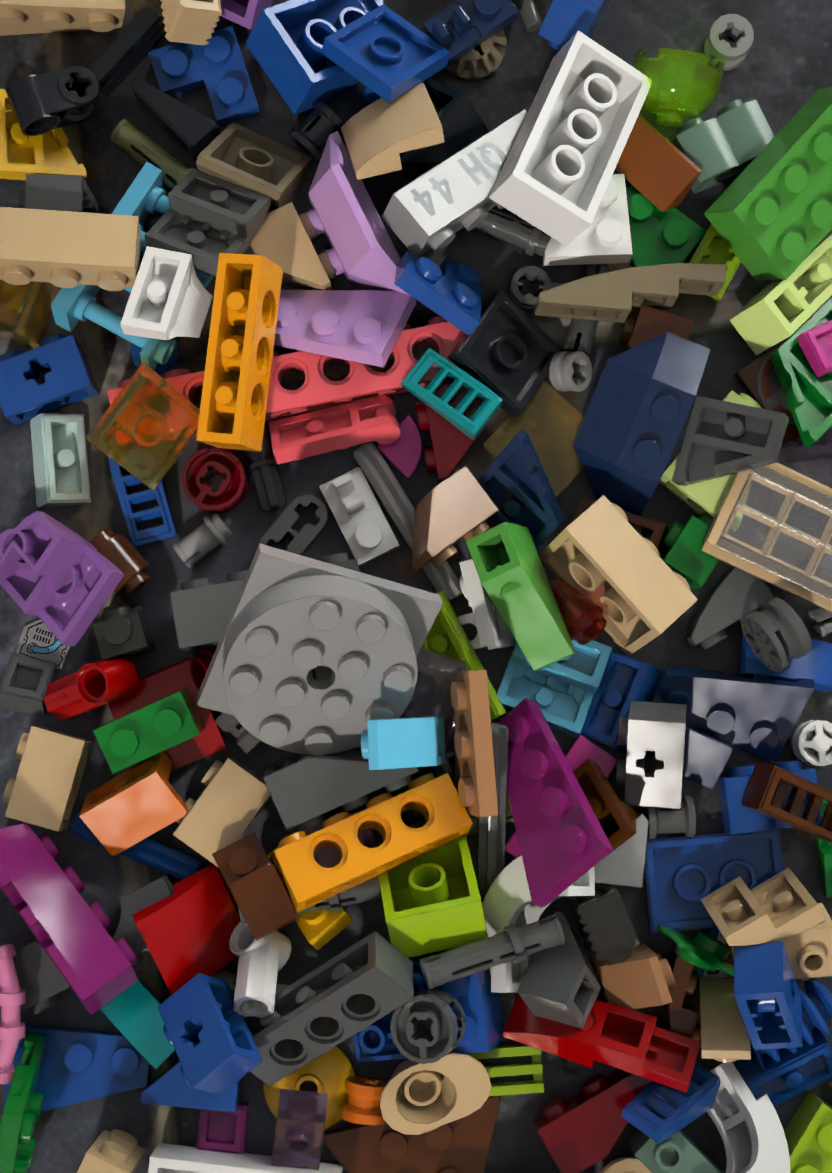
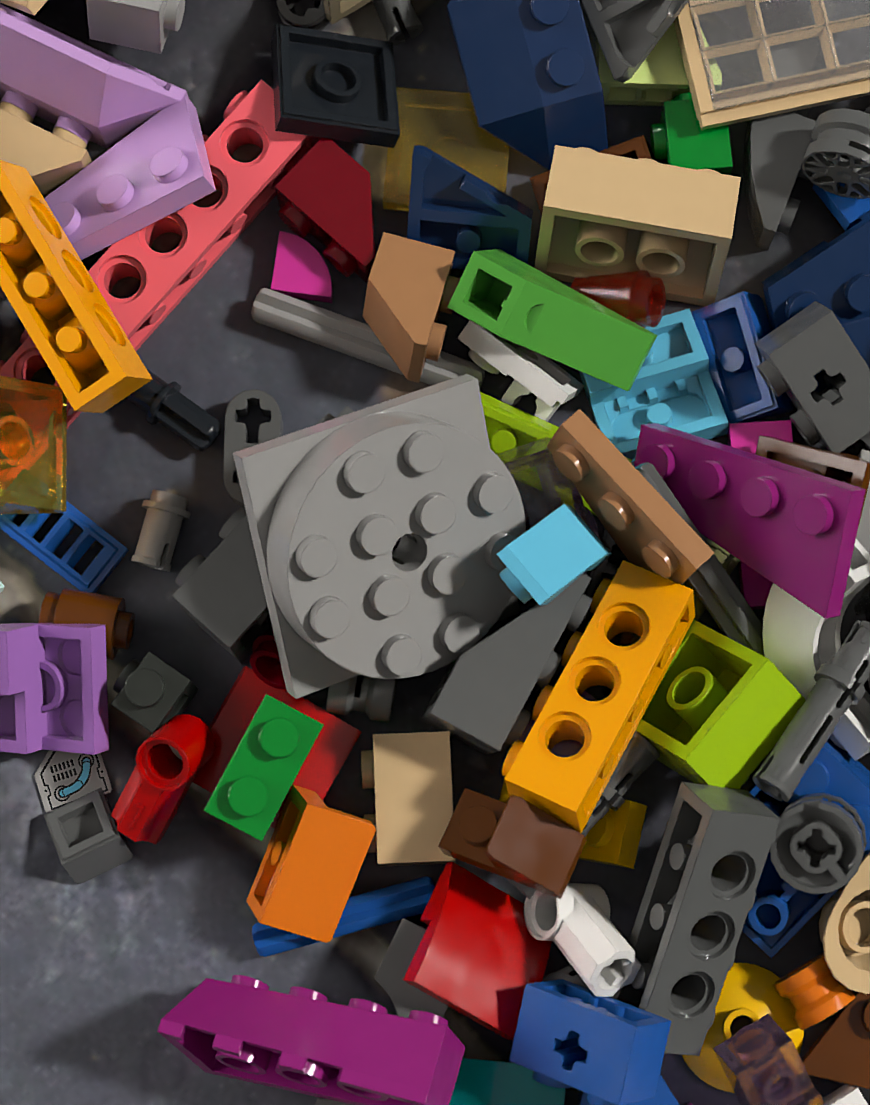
camera: 30 degrees left, 5 degrees down
tan brick [3,726,93,832] -> none
dark red wheel [182,447,248,514] -> none
coral plate [269,395,400,465] -> none
white plate [319,467,400,567] -> none
blue plate [394,251,482,336] -> none
teal slope [401,347,503,441] -> none
light grey bush [549,351,592,392] -> none

